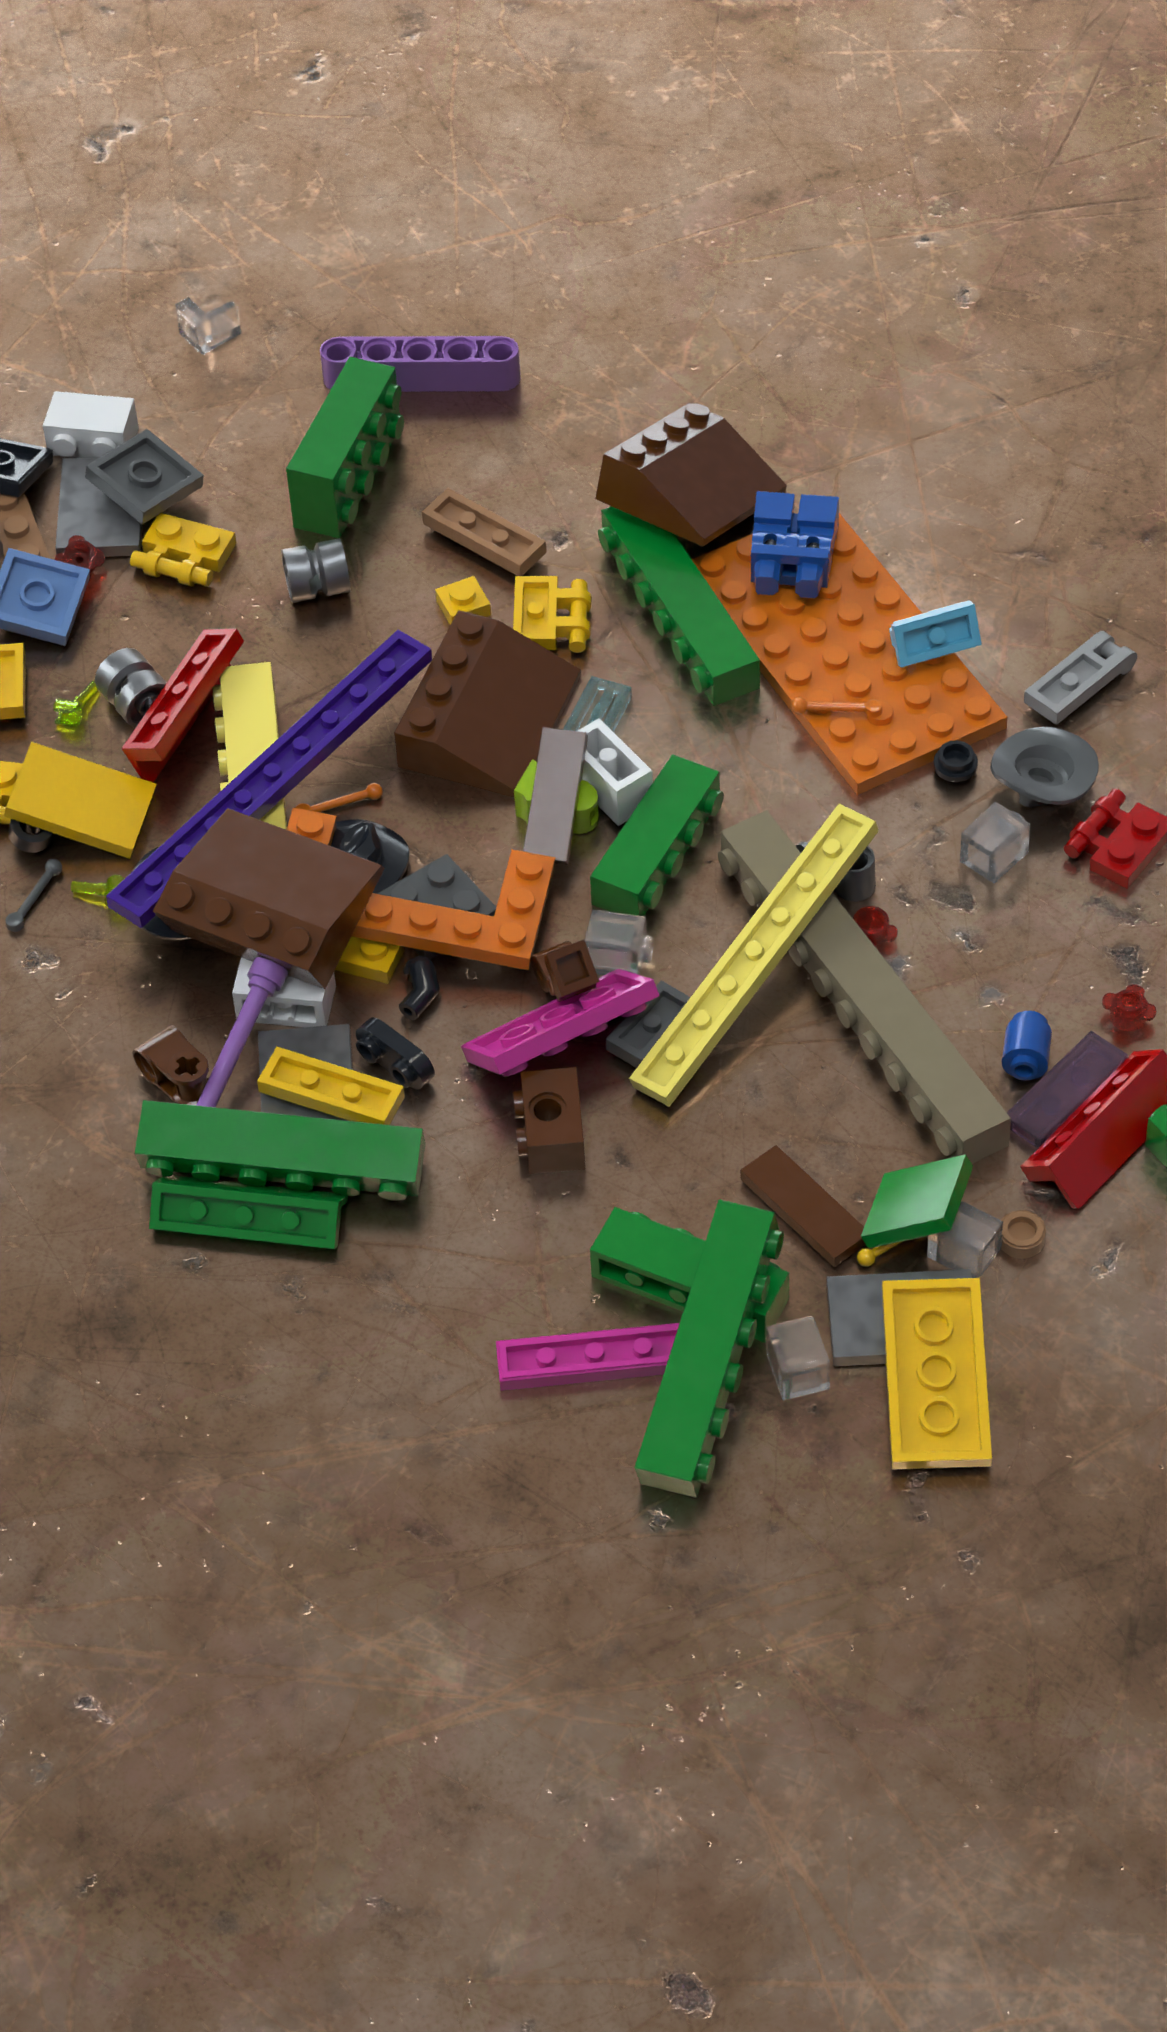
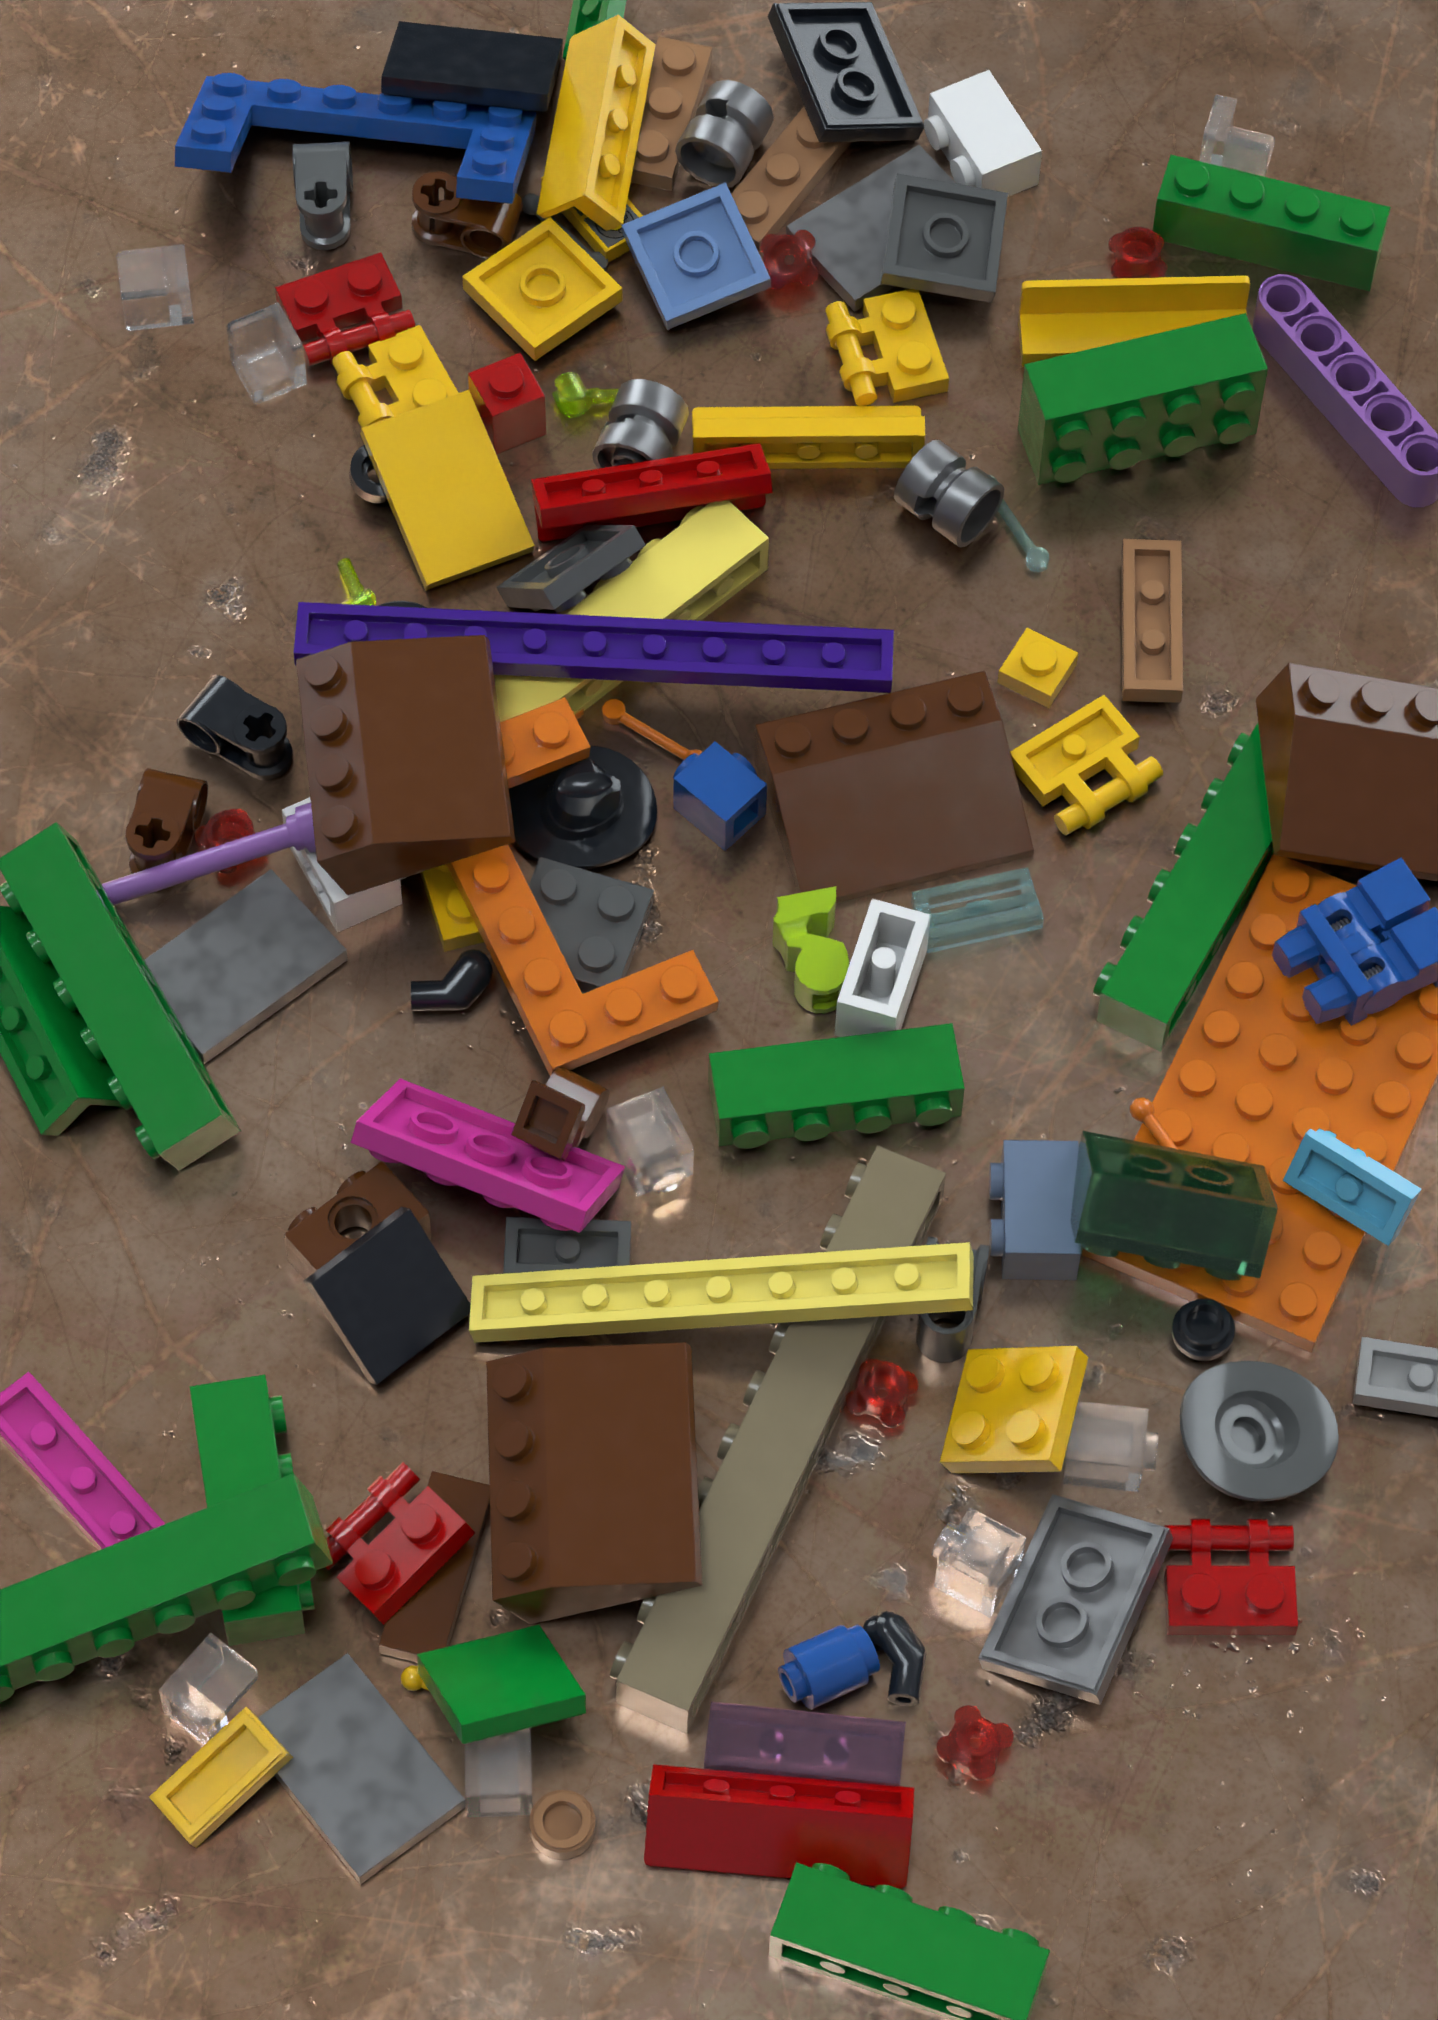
camera: 50 degrees right, 10 degrees up
dark grey hinge [5,859,62,932] -> none
yellow plate [257,1046,405,1125] -> none
black plate [356,1017,435,1090] -> none
tile [523,727,588,865] -> none
yellow plate [882,1278,992,1469] -> none
none -> yellow tile [149,1706,293,1848]
none -> black piece [177,675,293,780]
none -> clear red plate [195,809,255,874]
none -> black tile [304,1206,471,1385]
none -> red plate [325,1462,475,1625]
none -> red brick [468,353,546,455]
none -> reddish brown slope [486,1342,702,1624]
none -> dark grey plate [496,524,646,612]
none -> blue brick [673,741,767,851]
none -> yellow panel [692,406,925,469]
none -> black arm [863,1611,926,1706]
none -> clear brick [931,1507,1026,1618]
none -> yellow plate [940,1346,1088,1473]
none -> flat silver tile [978,1494,1173,1705]
none -> clear light blue hinge [988,474,1049,573]
none -> sand blue brick [989,1140,1081,1280]
none -> yellow panel [1018,276,1250,367]
none -> clear green slope [1070,1131,1278,1280]
none -> clear red plate [1108,227,1167,279]
none -> green brick [1151,154,1391,291]

